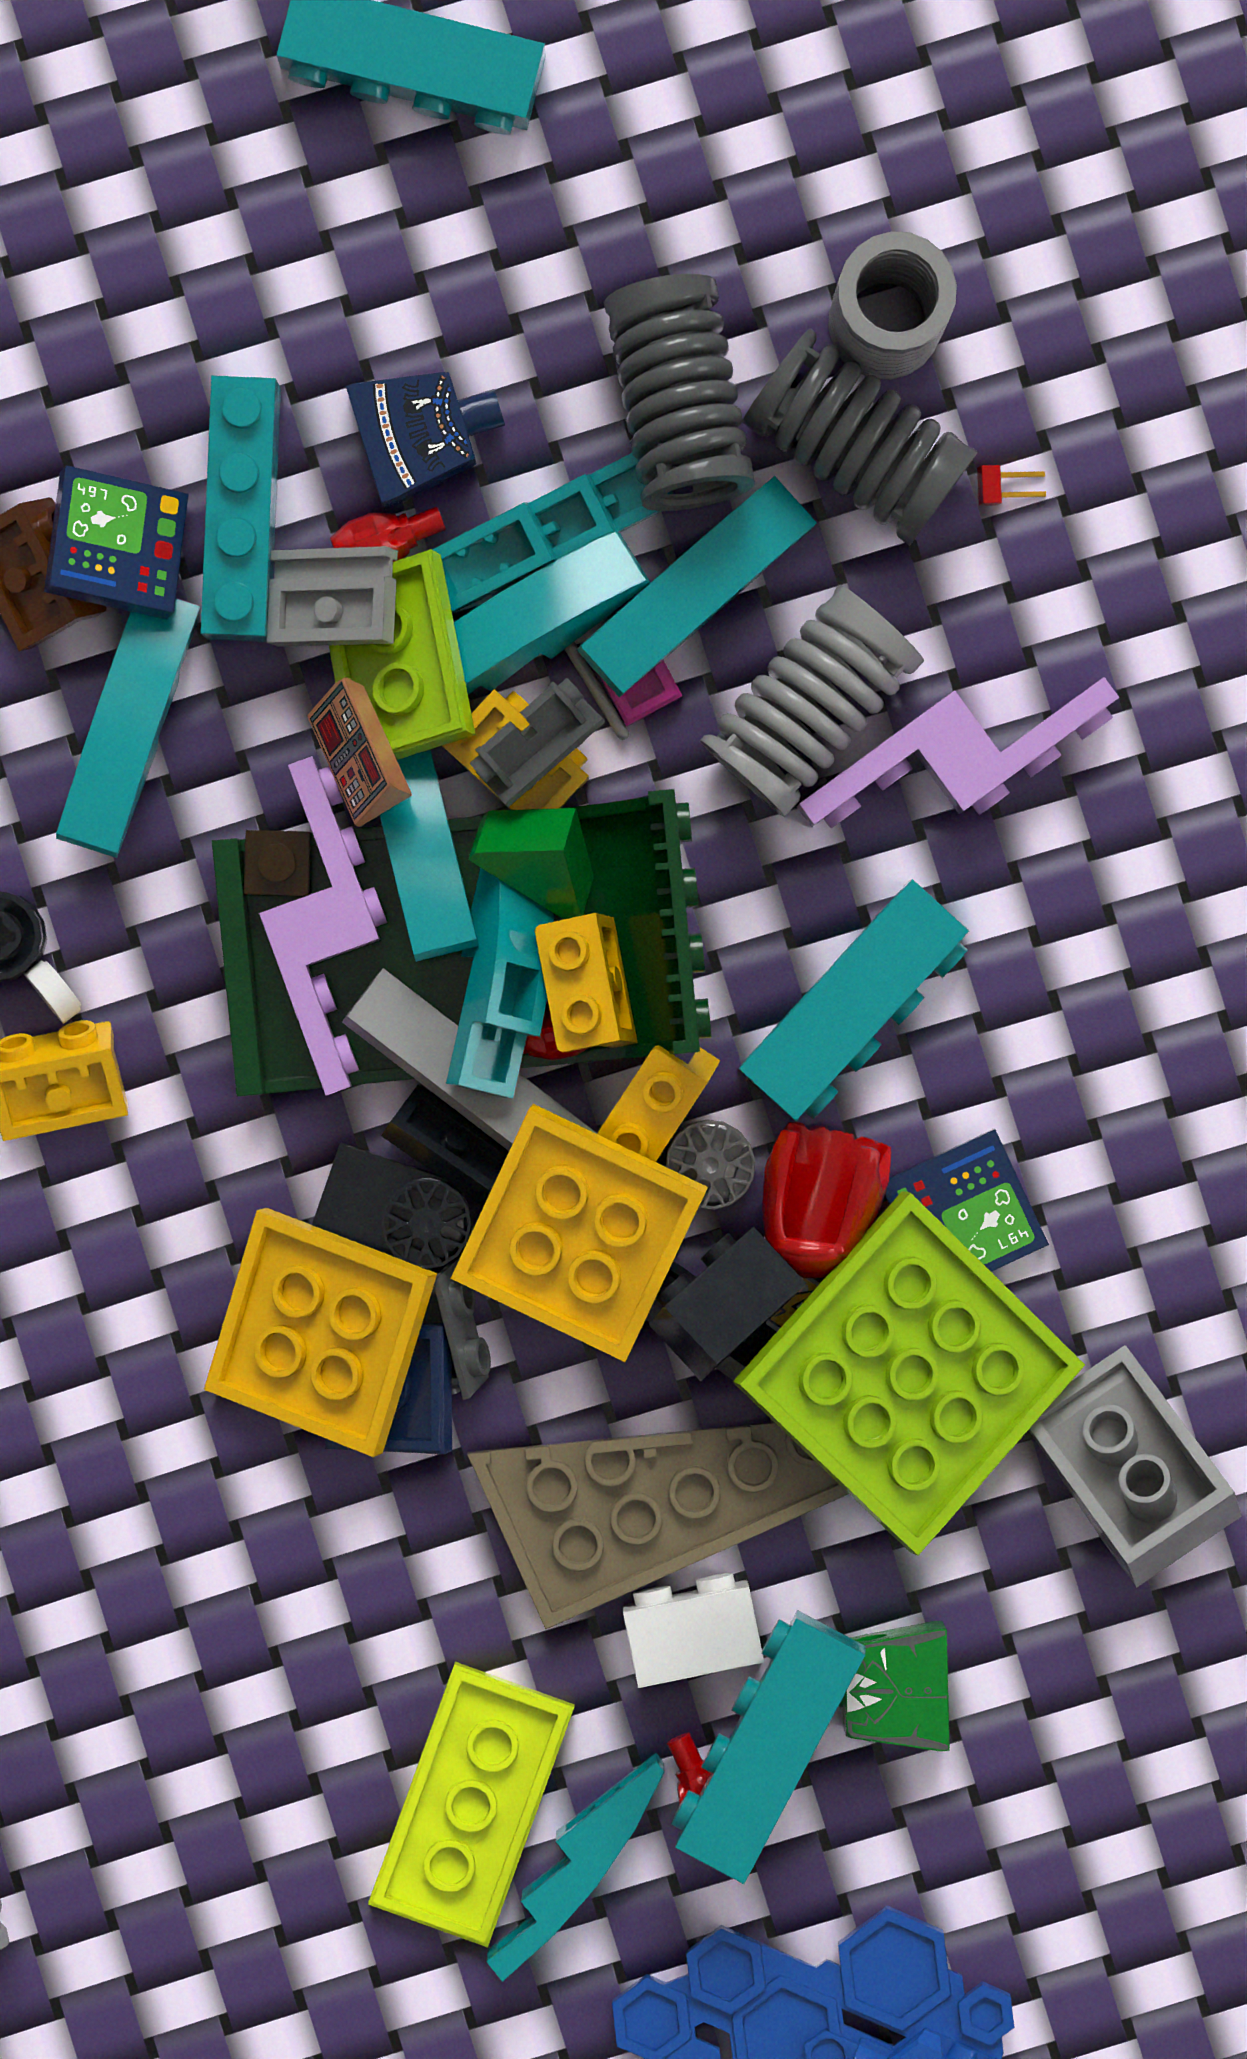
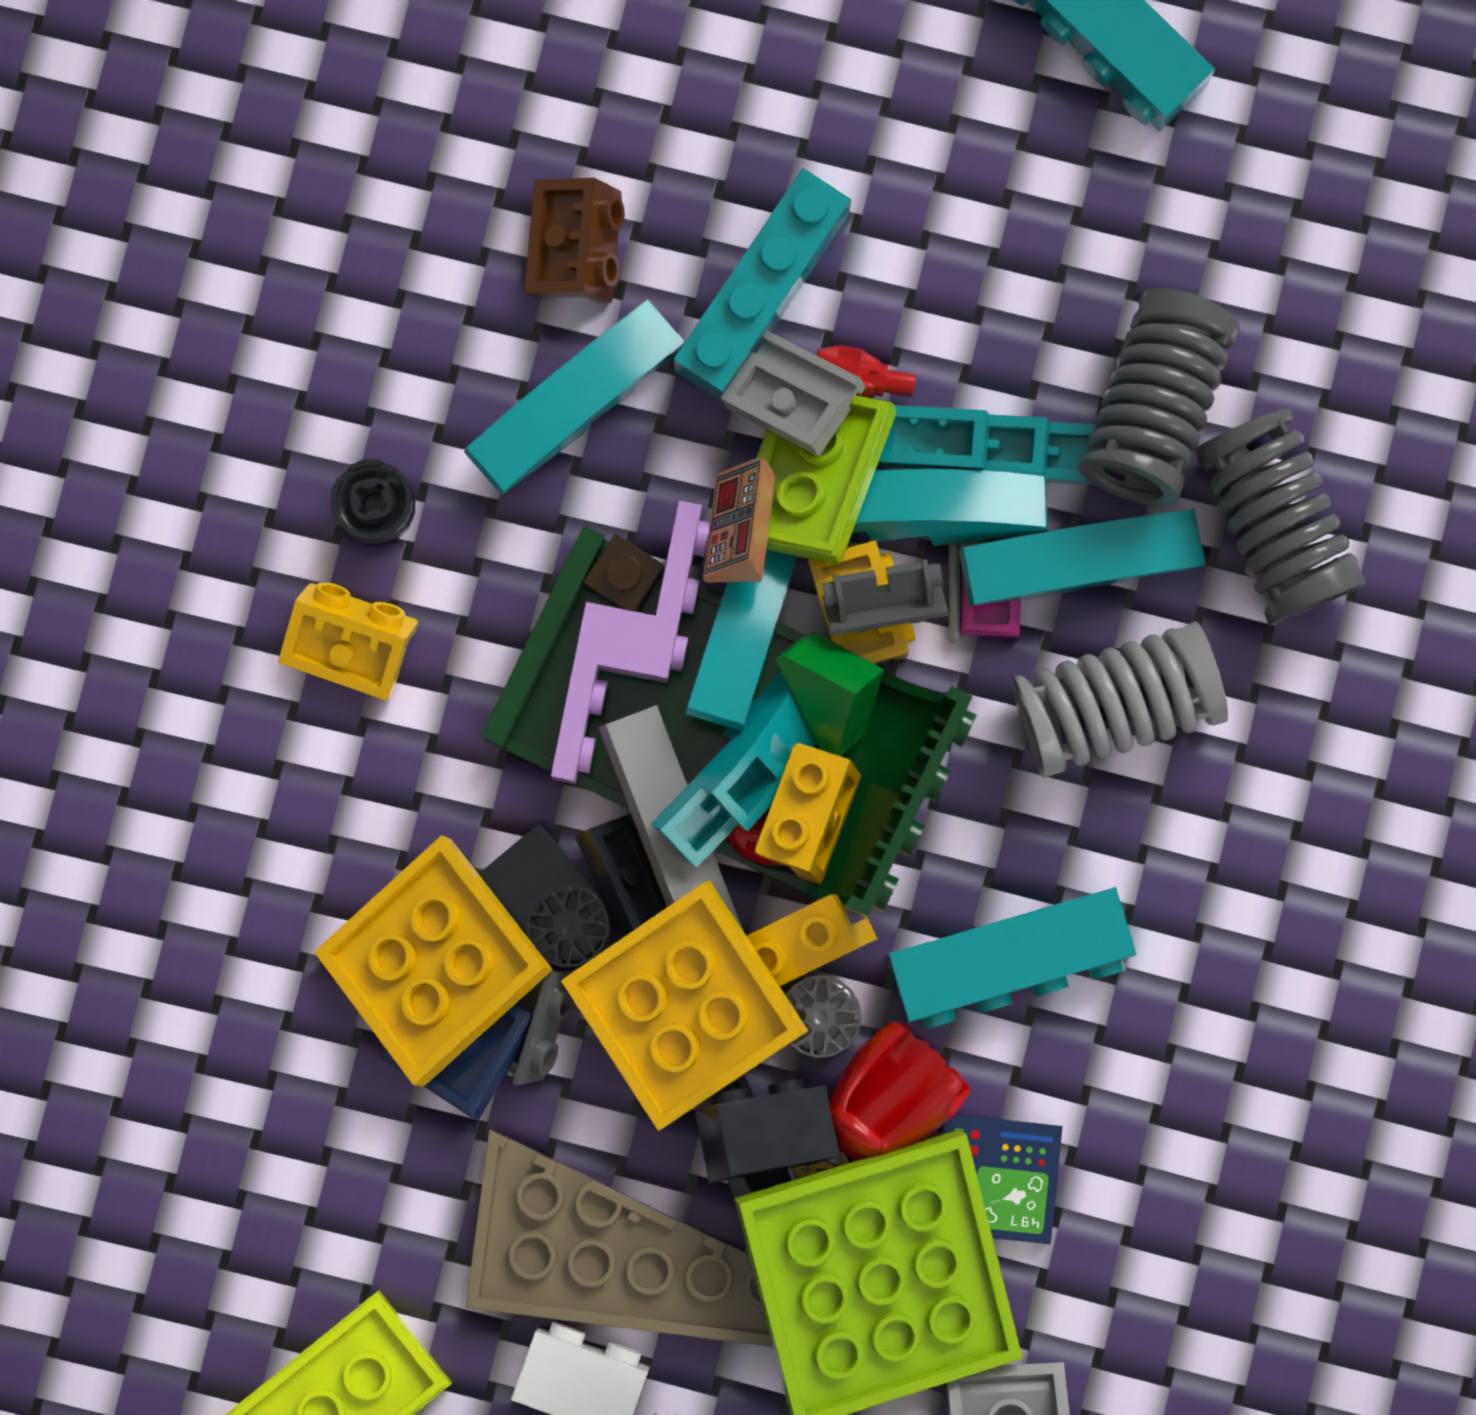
camera: 30 degrees right, 5 degrees down
white tile [24,960,82,1024] -> none
dark blue tile [44,465,189,619] -> none
dark blue torso [346,372,505,510] -> none
lavender bracket [797,677,1119,828] -> none
light grey piece [828,231,957,380] -> none
red piece [977,465,1046,506] -> none

